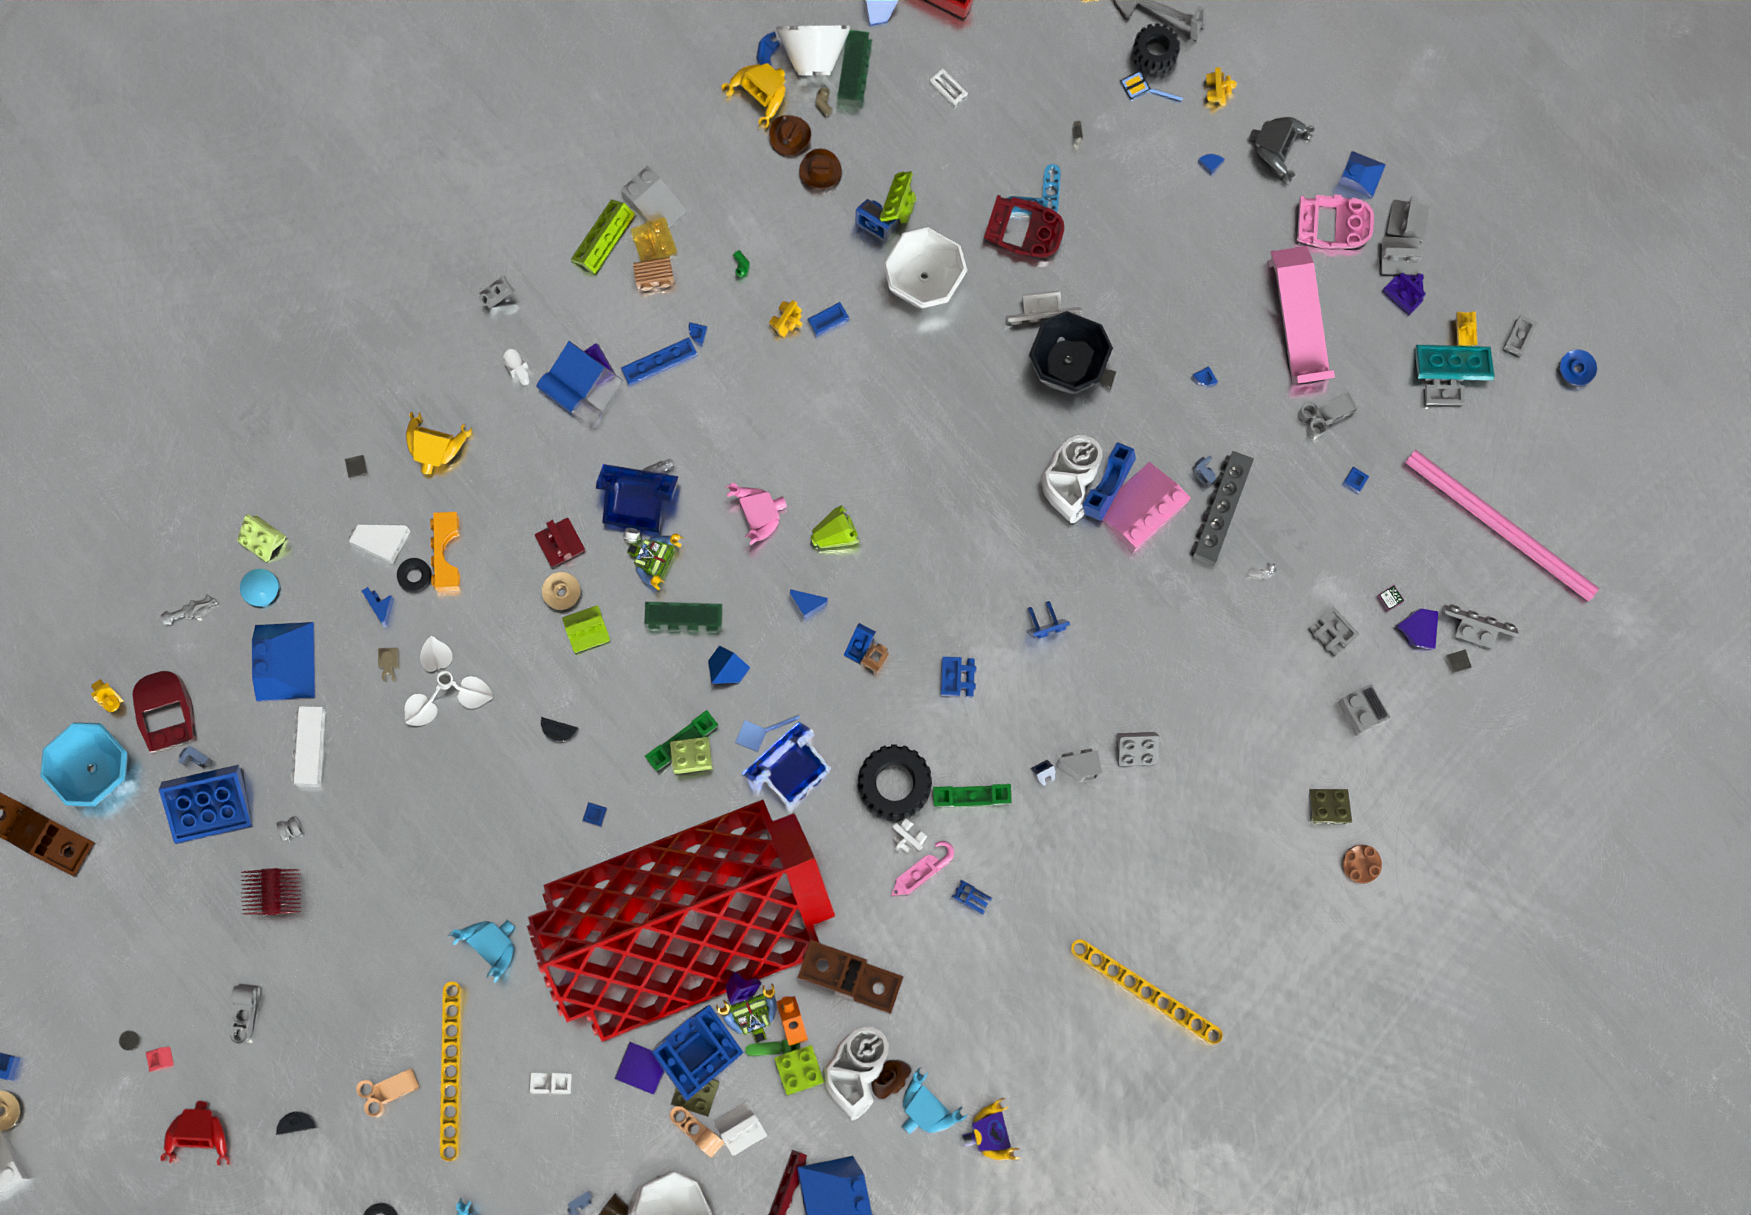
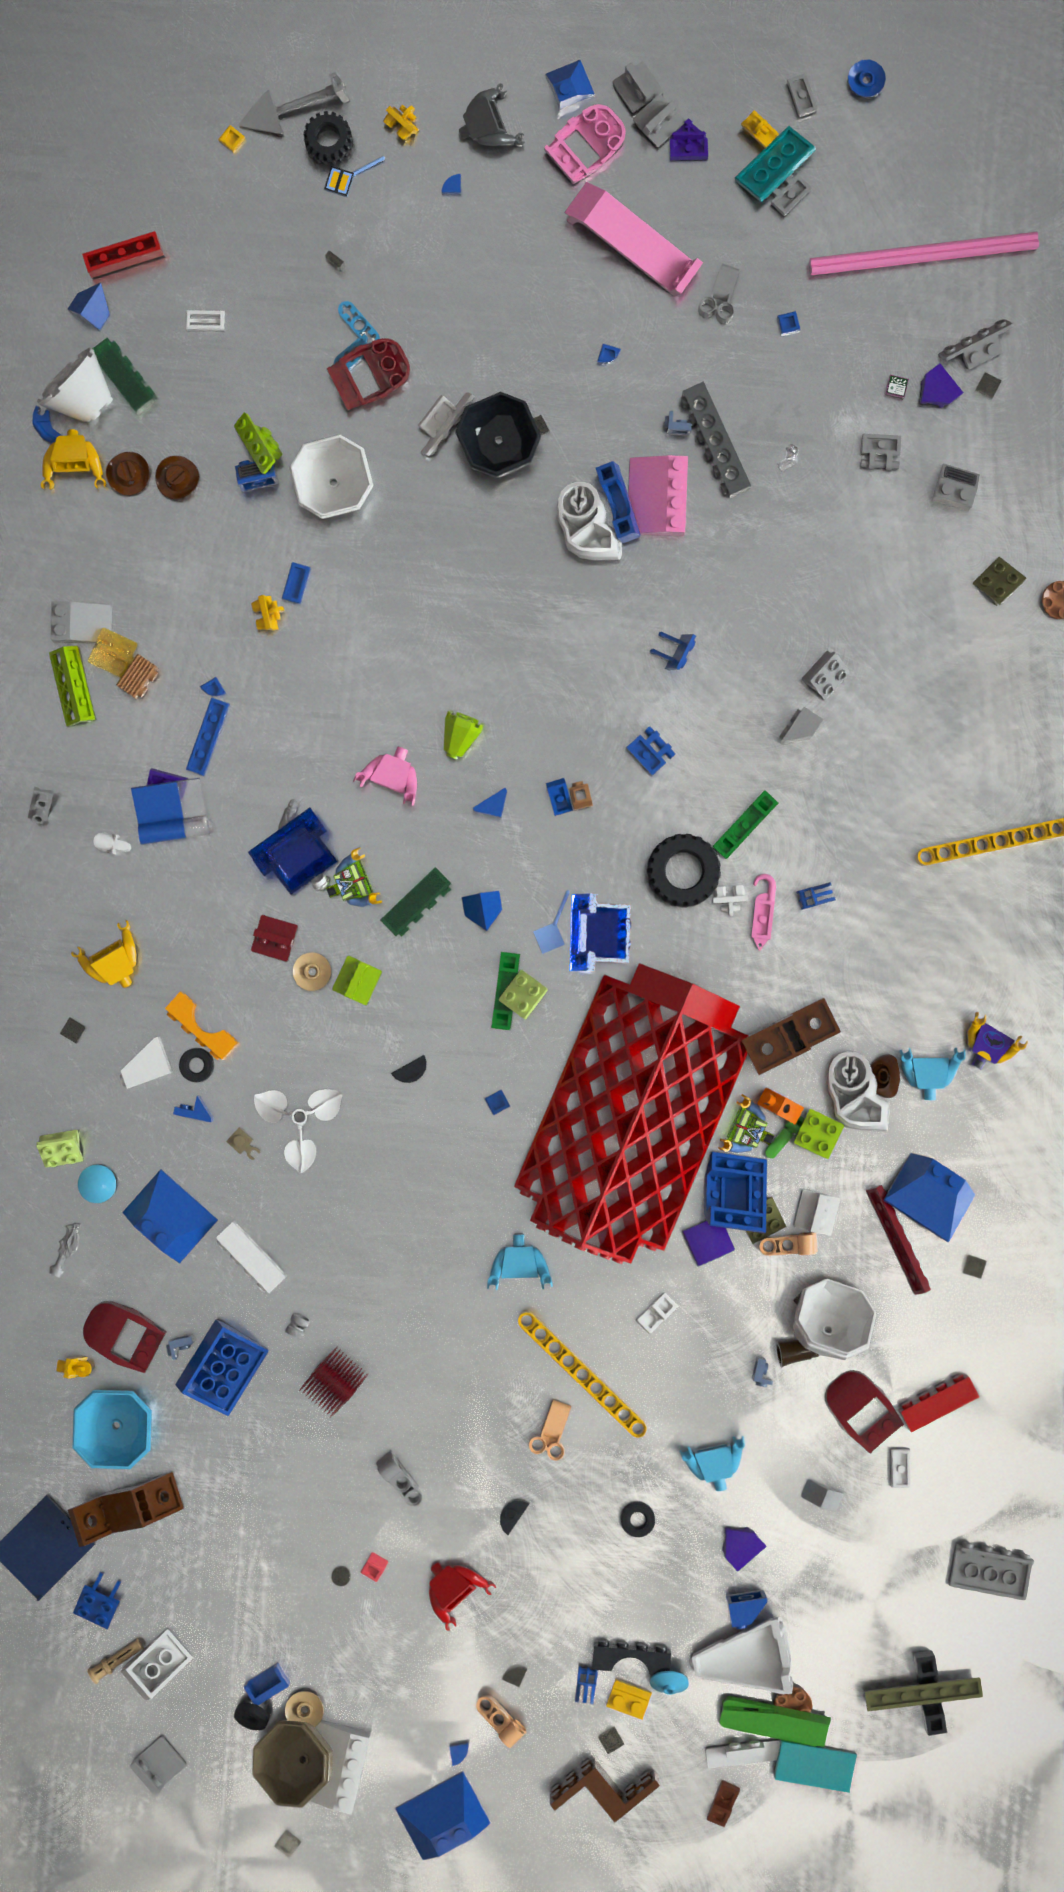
camera: 40 degrees left, 10 degrees up
dark purple slope [726,972,762,1005] -> none
green arm [733,250,750,278] -> none
dark tan arm [815,87,833,116] -> none
tile [1031,759,1056,785] -> none

